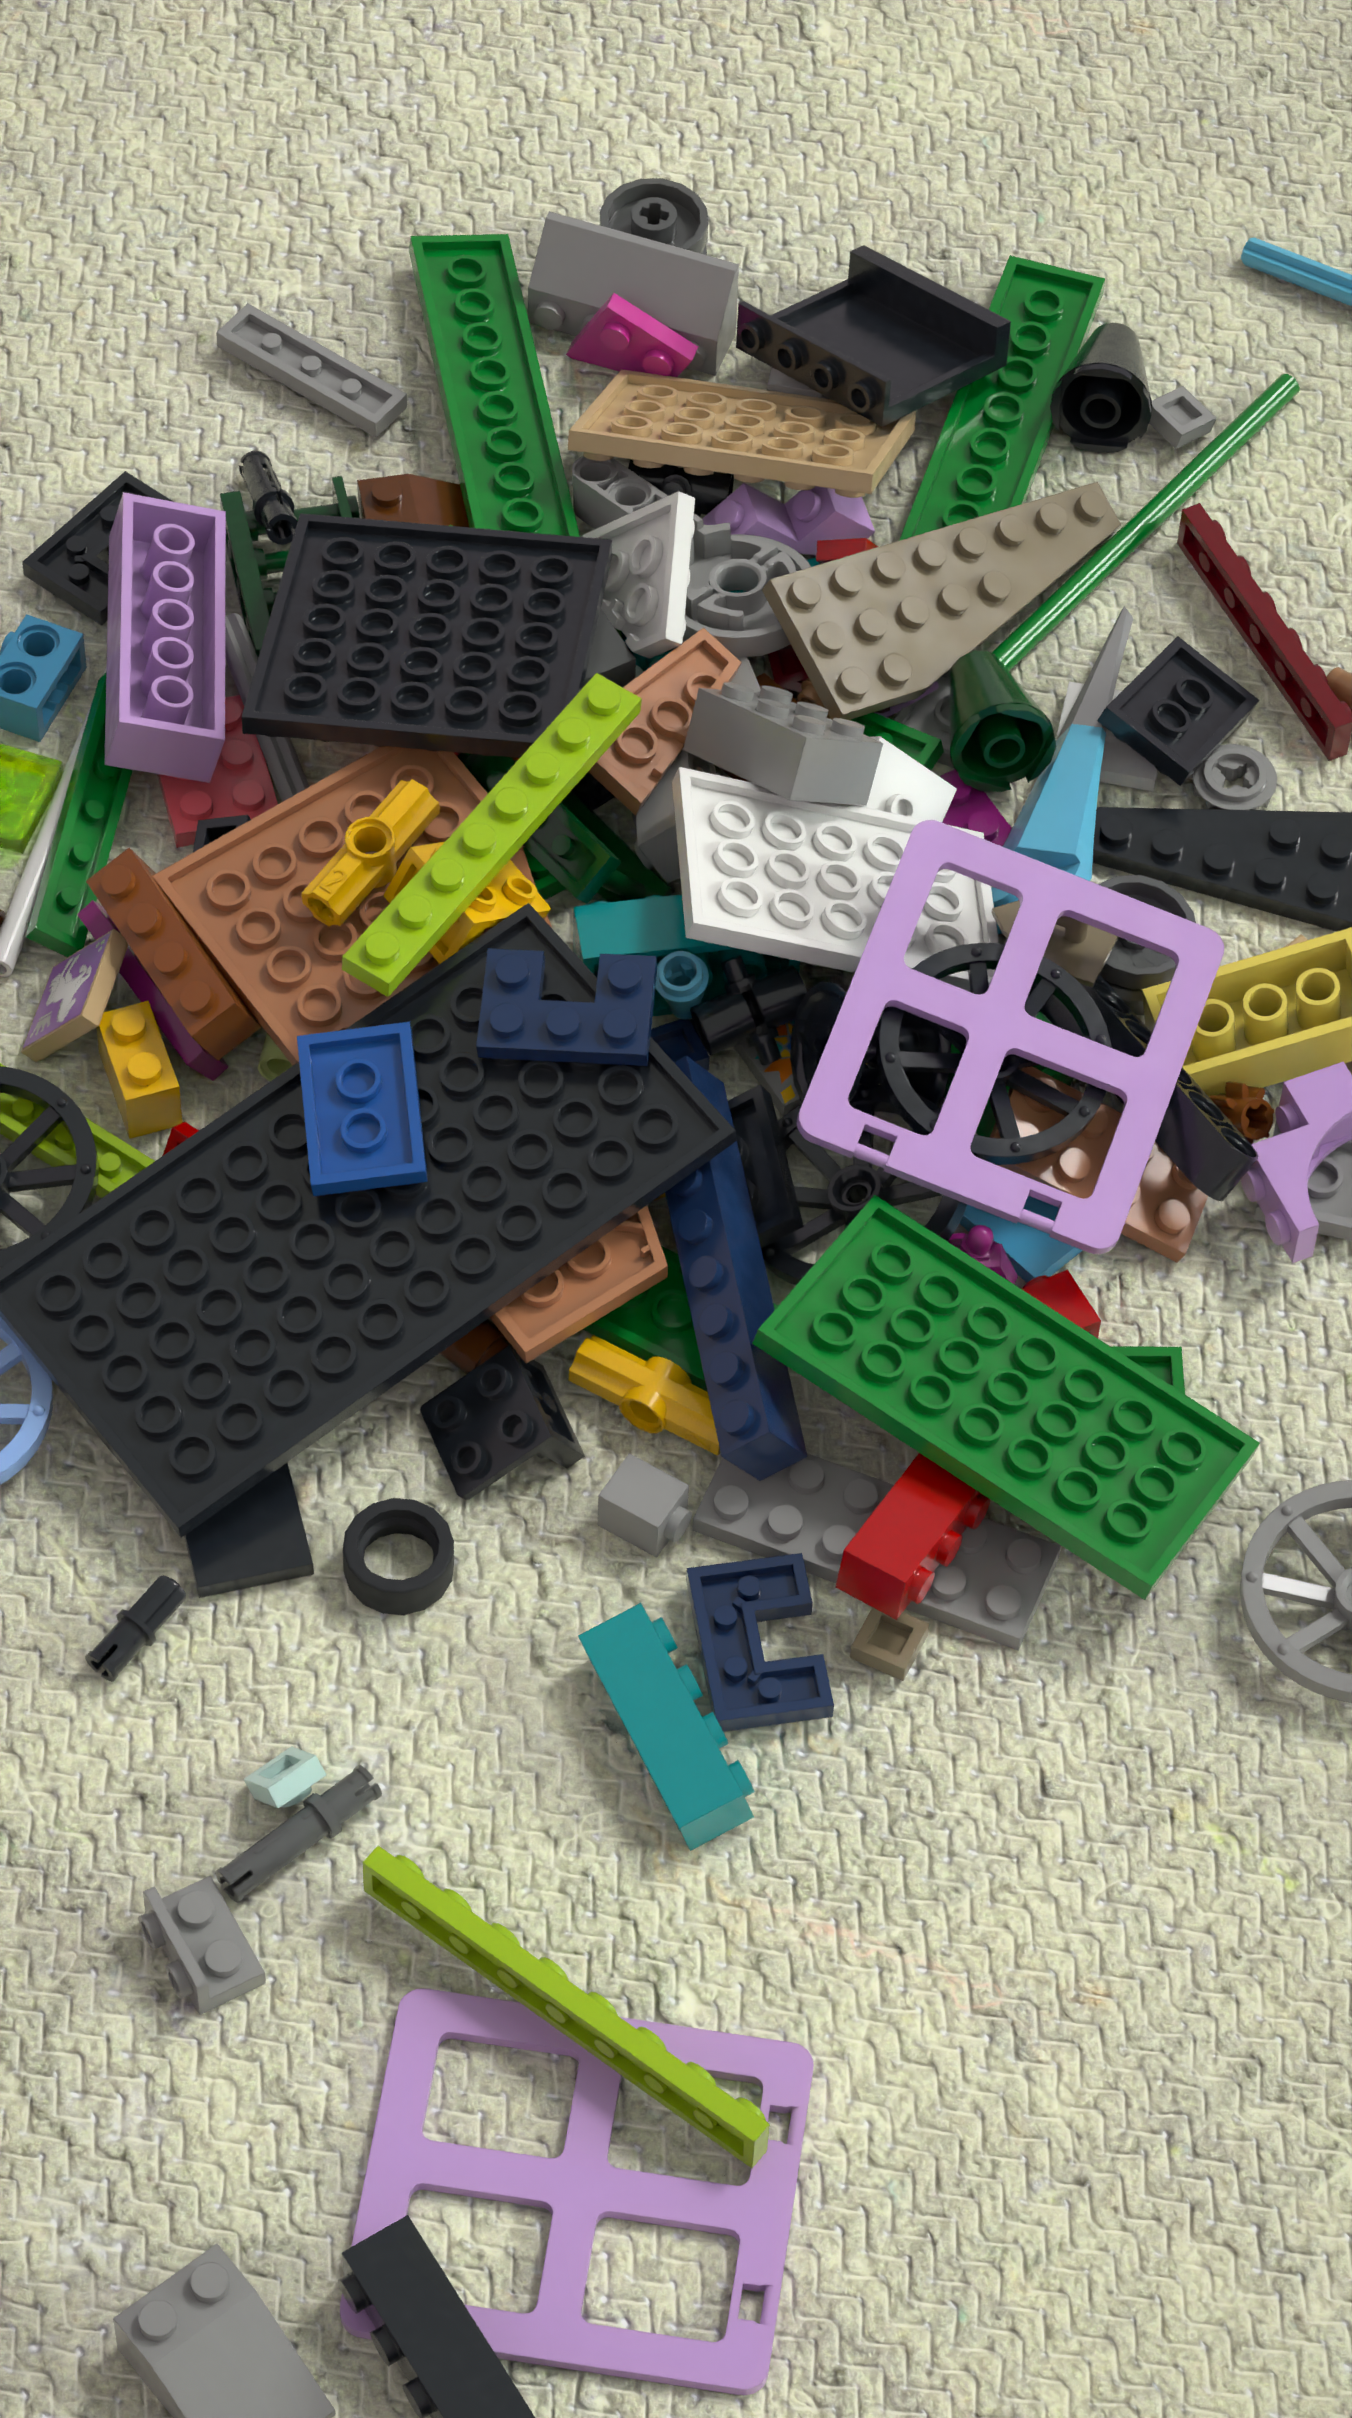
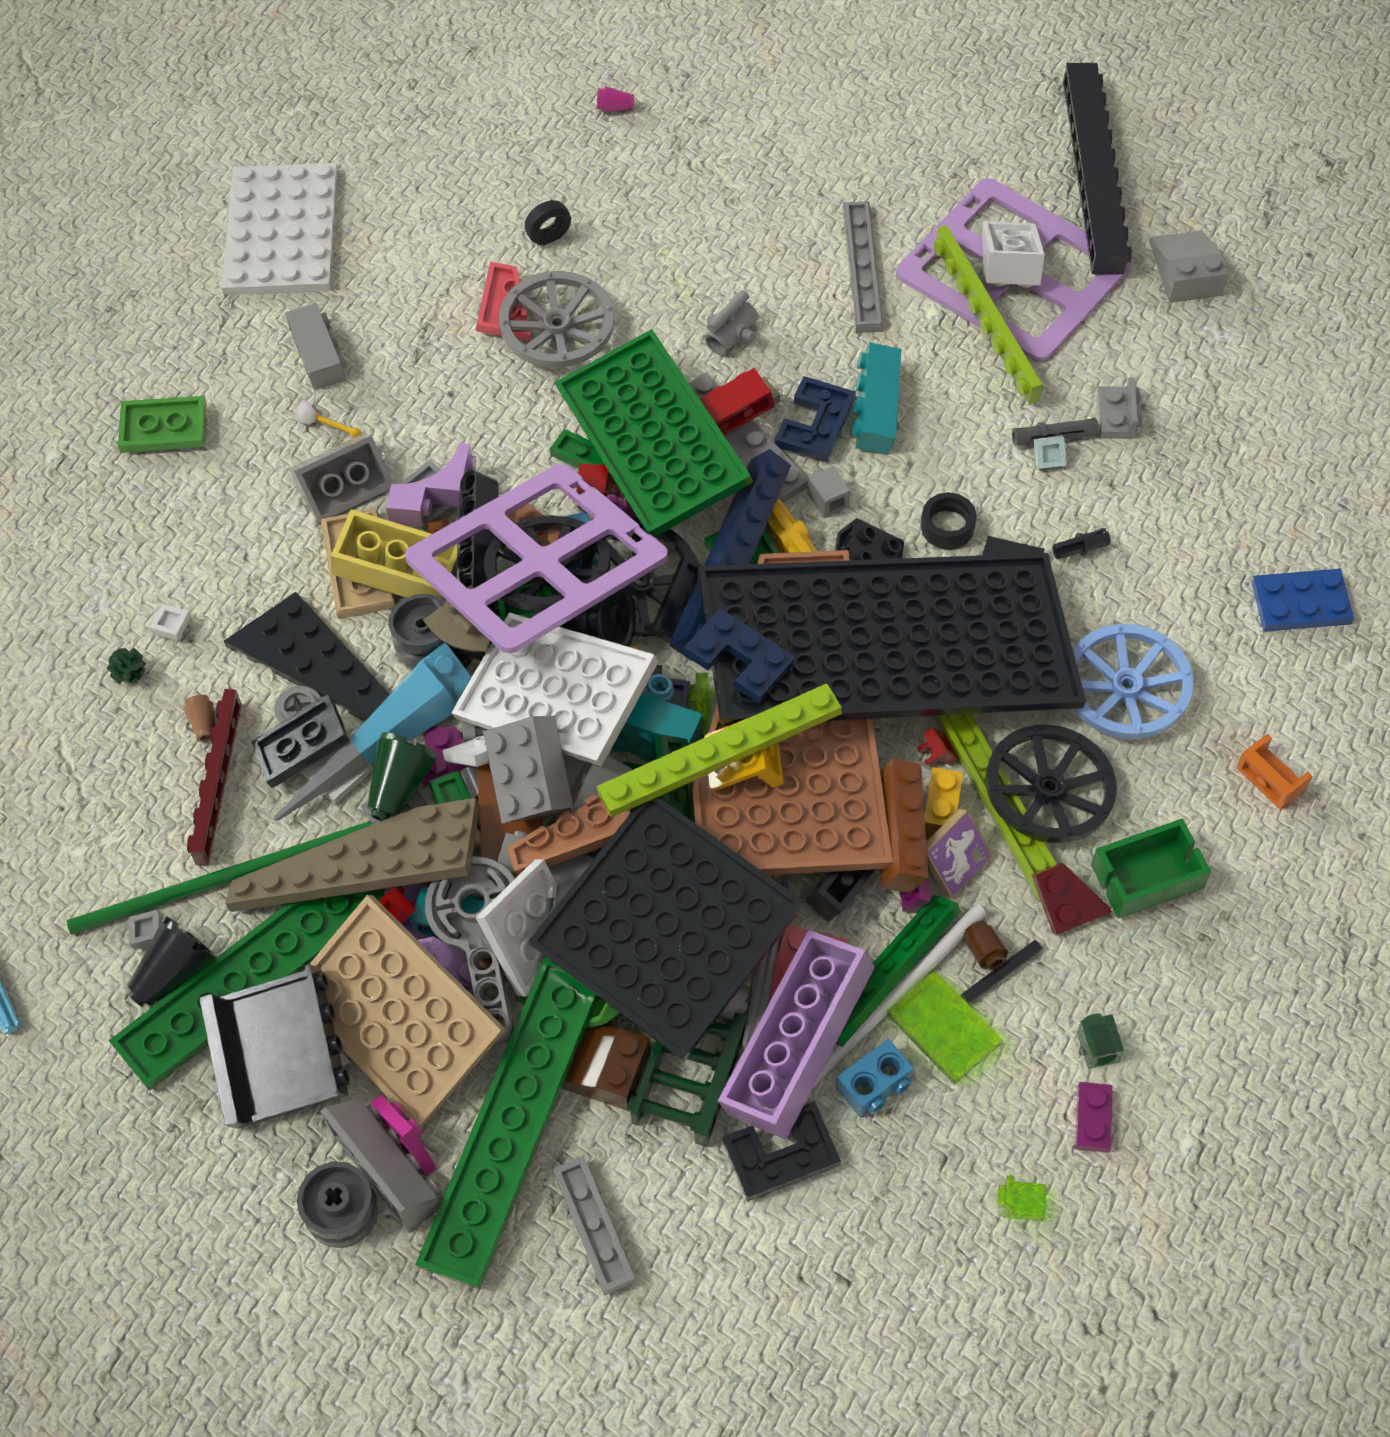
camera: 145 degrees left, 5 degrees up
black pin [239,451,298,545] -> none
blue plate [297,1022,428,1196] -> none
yellow piece [301,779,440,927] -> none
none -> light grey pin [705,290,758,355]
none -> light grey tile [843,201,883,333]
none -> white slope [982,221,1045,288]

